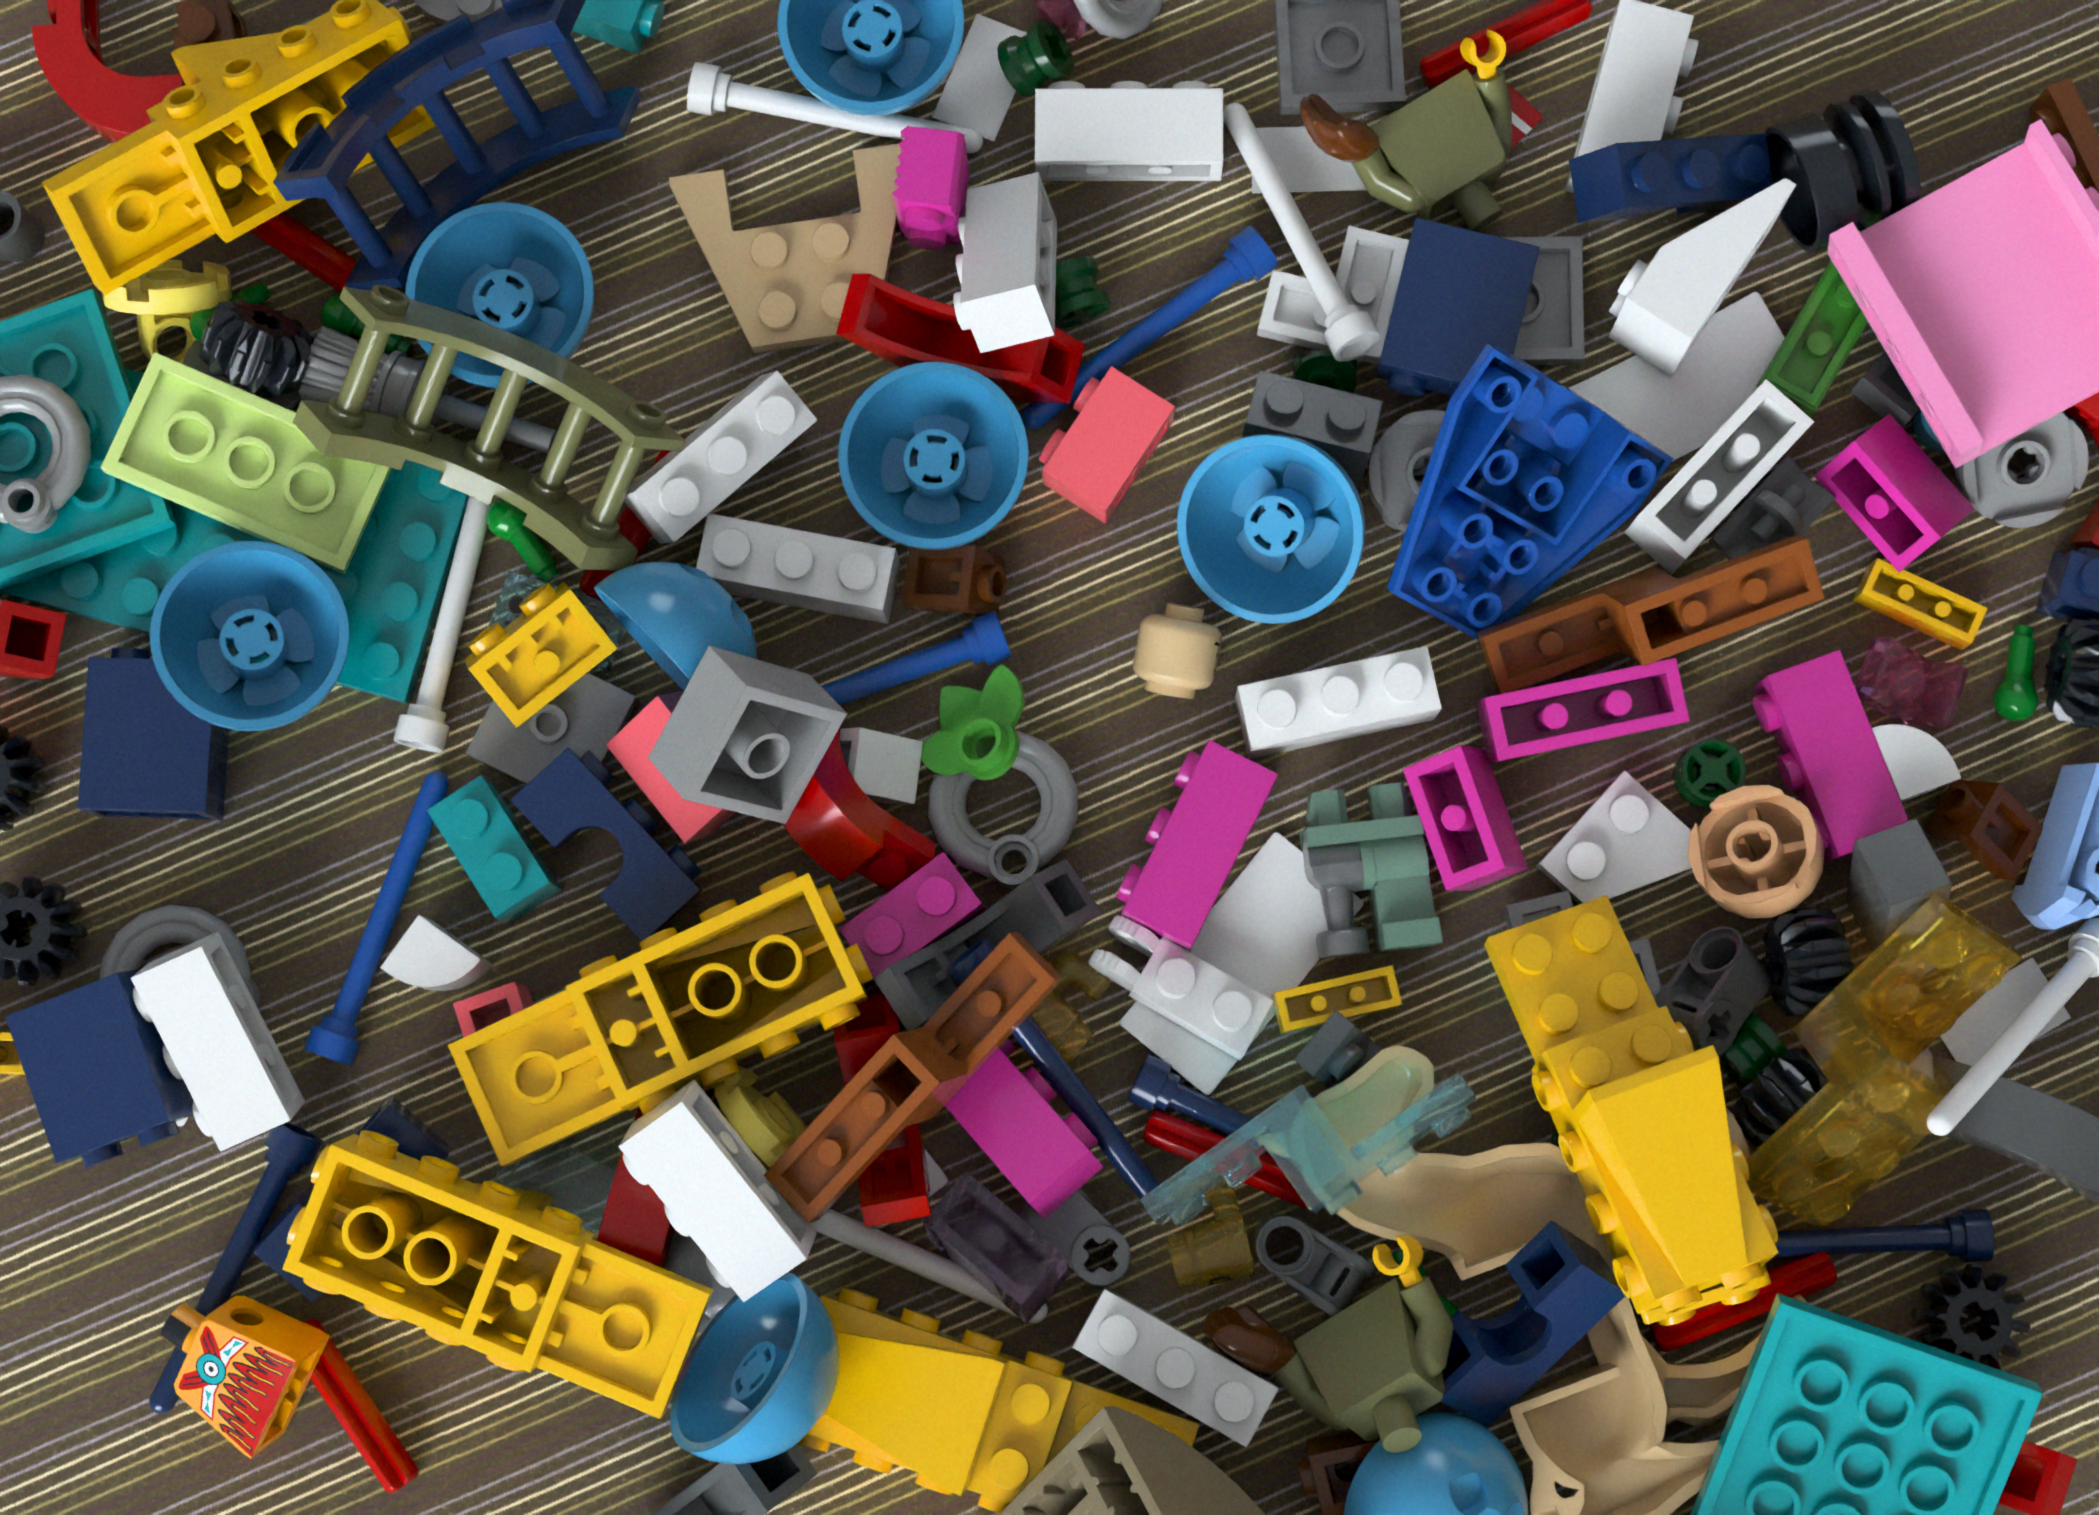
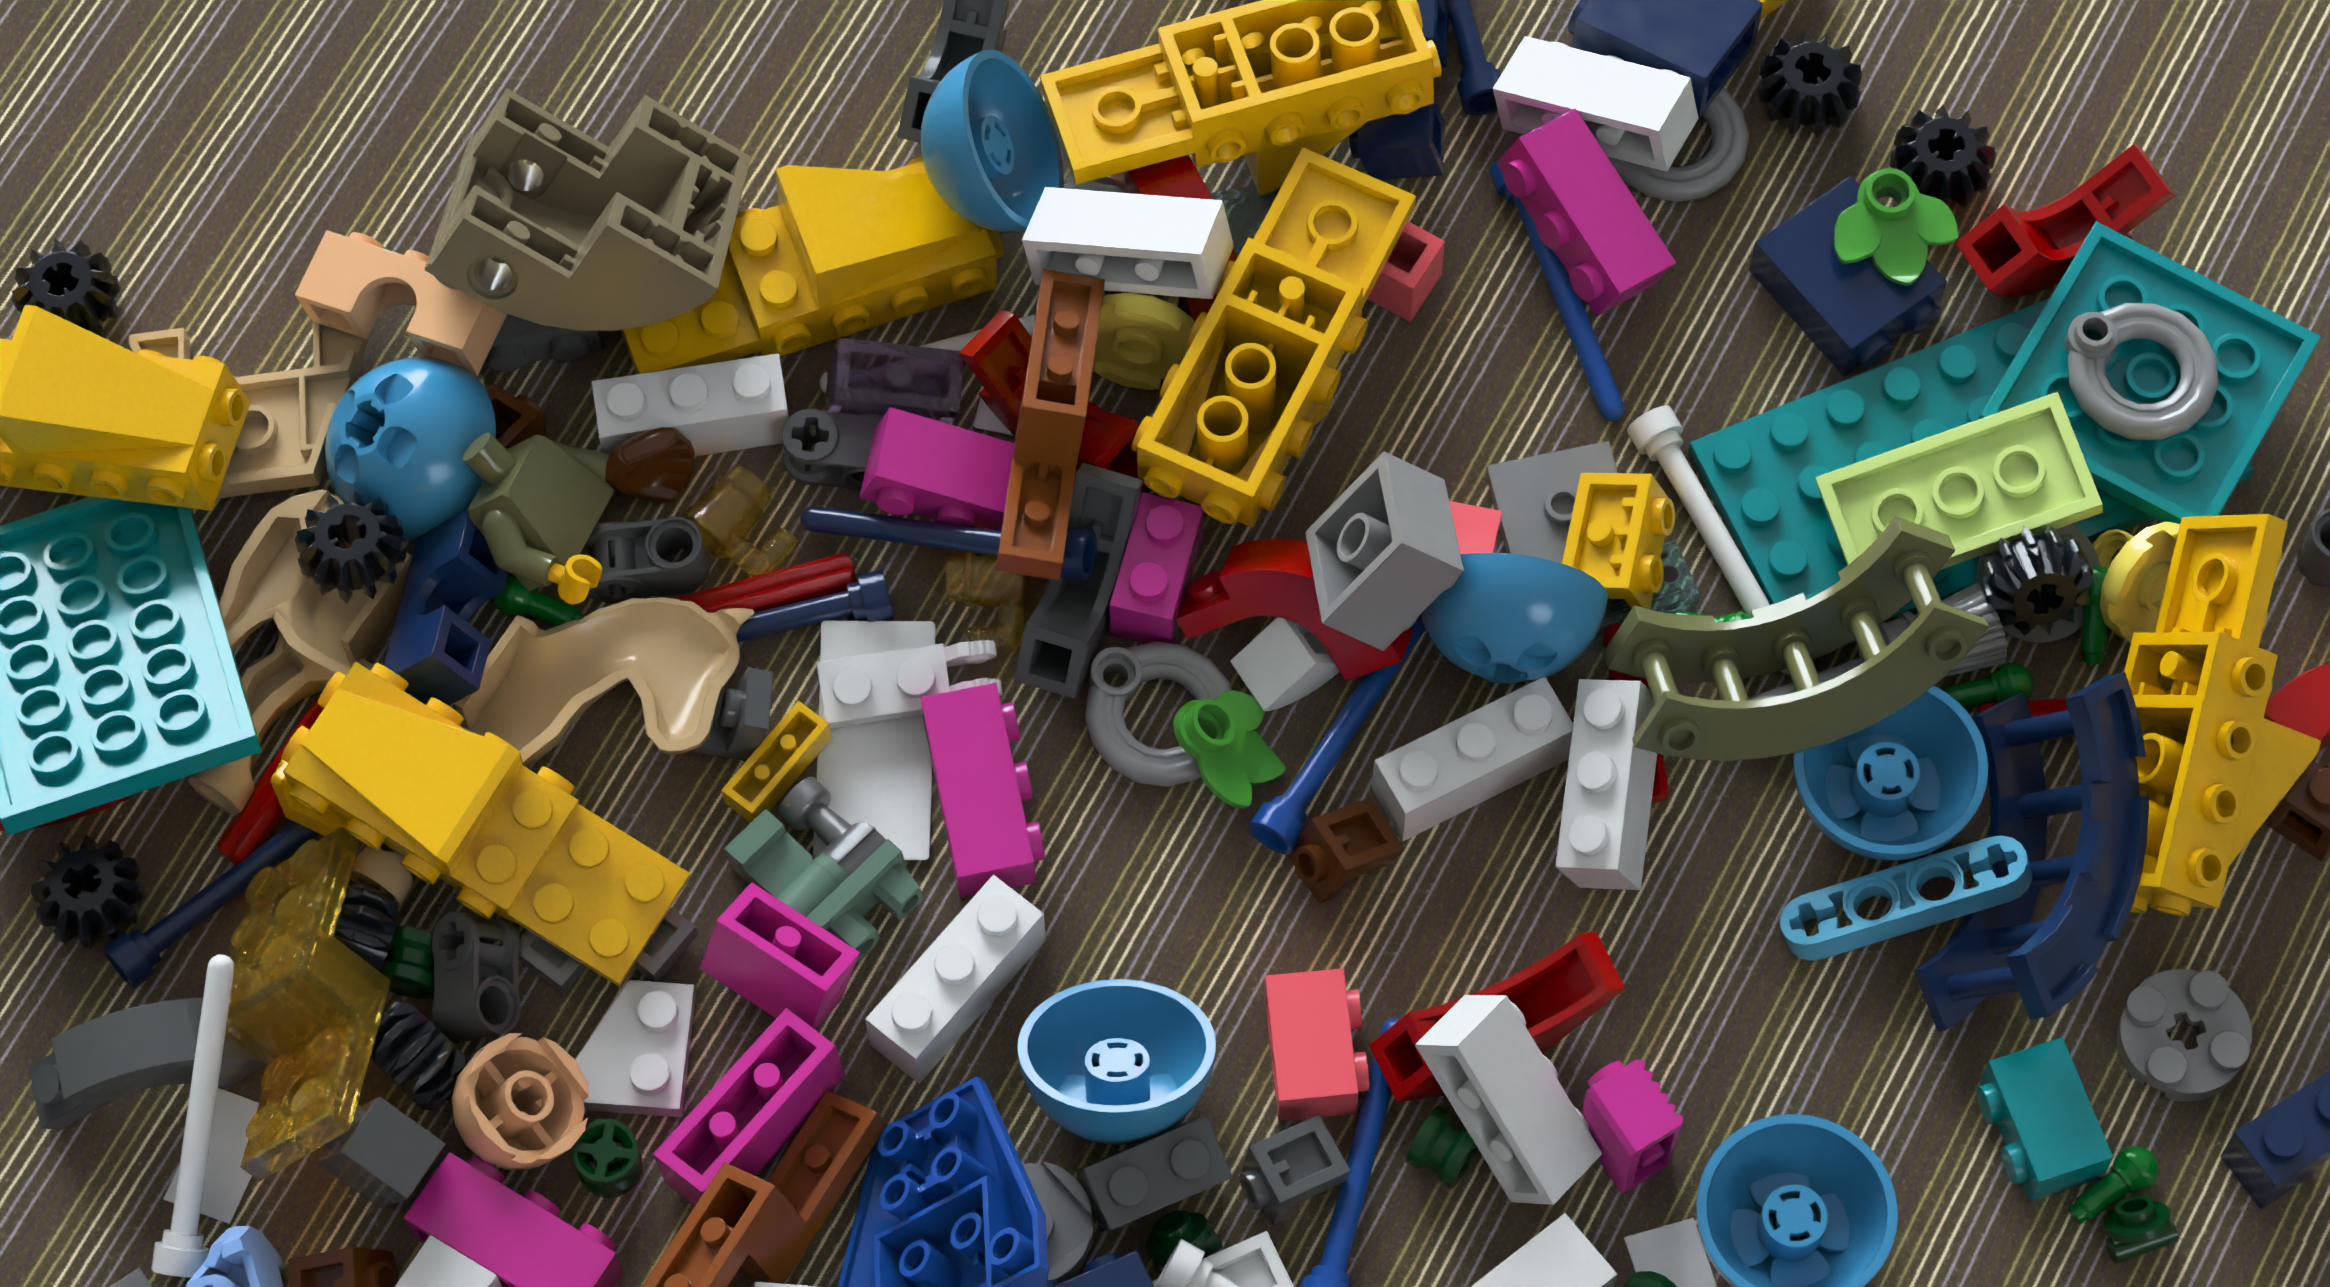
camera: 135 degrees right, 15 degrees down
dark azure piece [150,541,349,731] -> none
white brick [380,915,493,991] -> none
teal brick [427,775,563,924] -> none
dark blue arch [511,748,703,941] -> none
tan wing [669,143,900,354] -> none
white piece [687,62,983,154] -> none
dark azure piece [838,362,1029,550] -> none
tan head [1133,603,1222,699] -> none
clear light blue bracket [1139,1072,1476,1227] -> none
none -> black gear [295,490,407,604]
none -> dark grey bracket [1240,1115,1350,1225]
none -> dark pink brick [1497,108,1676,317]
none -> medium azure beam [1780,835,2032,961]
none -> bright green plate [1833,168,1958,286]

